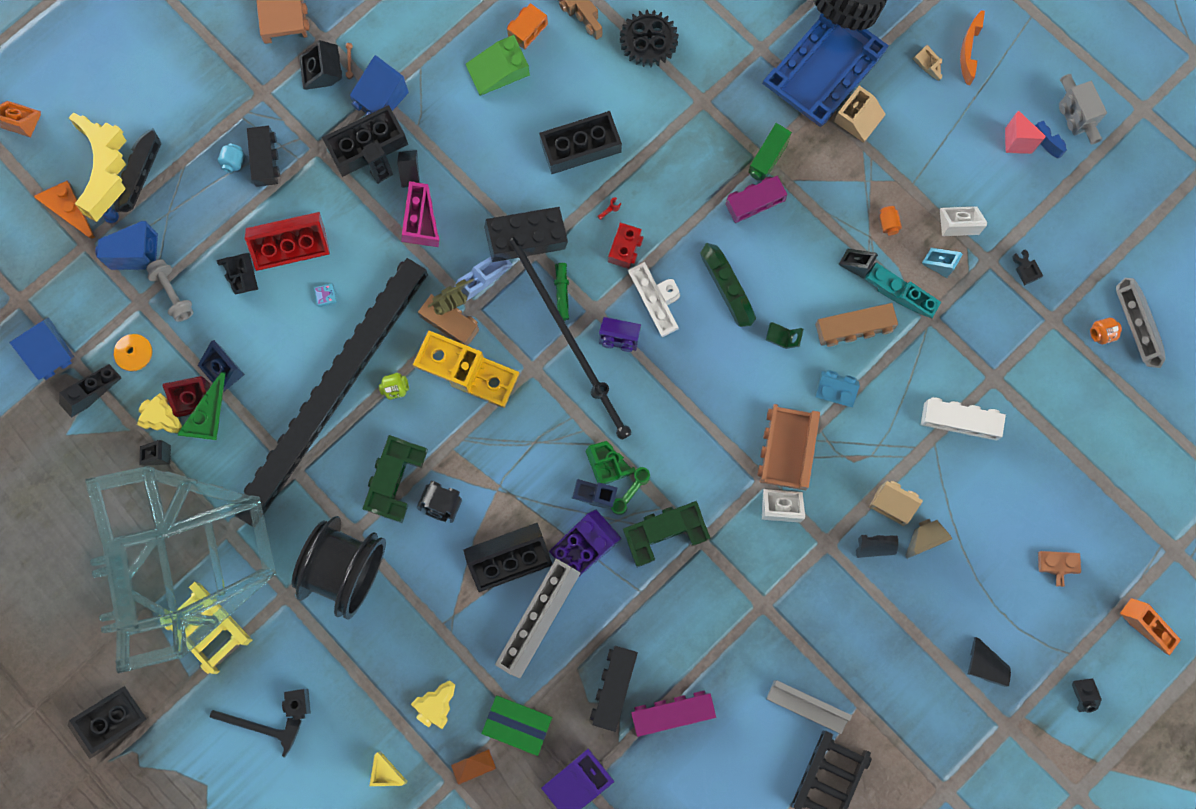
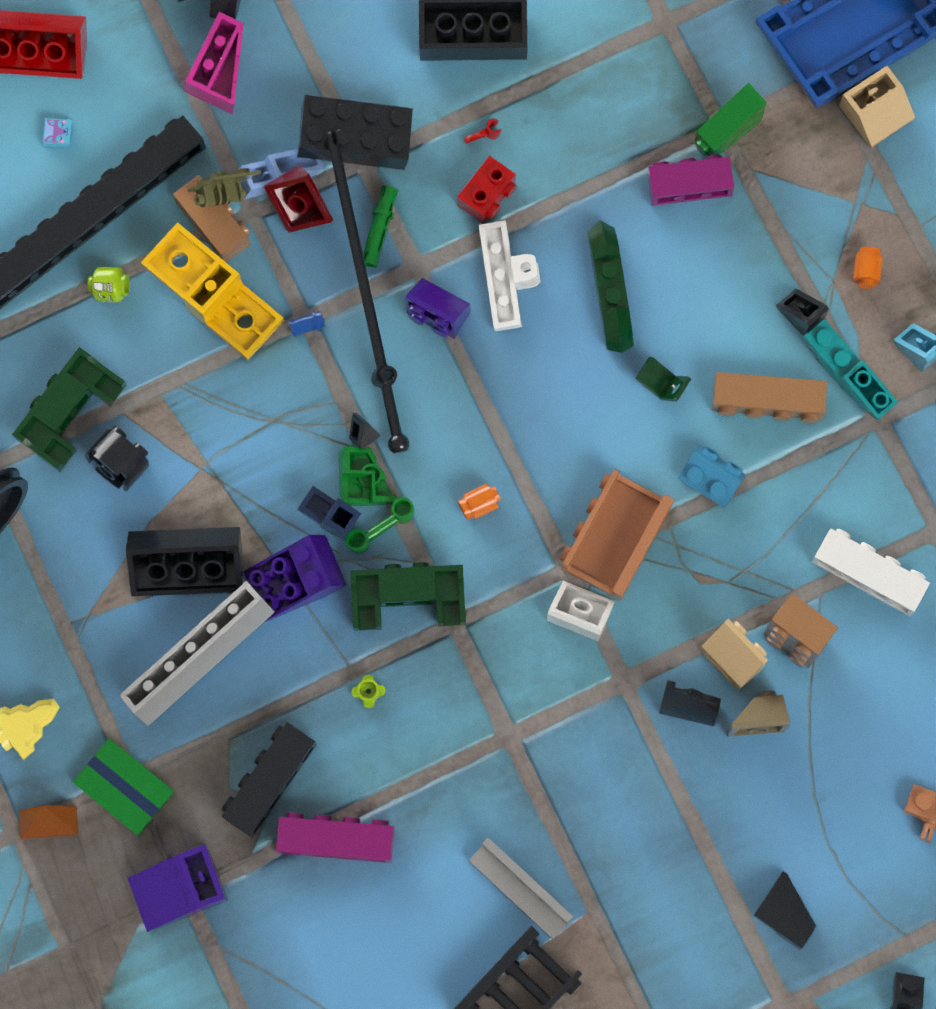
camera: 20 degrees right, 0 degrees up
none -> dark red slope [264,165,333,233]
none -> blue pin [289,310,325,337]
none -> black slope [349,413,381,449]
none -> lime plate [352,675,386,708]
none -> orange brick [457,483,501,520]
none -> medium nougat brick [763,593,838,668]

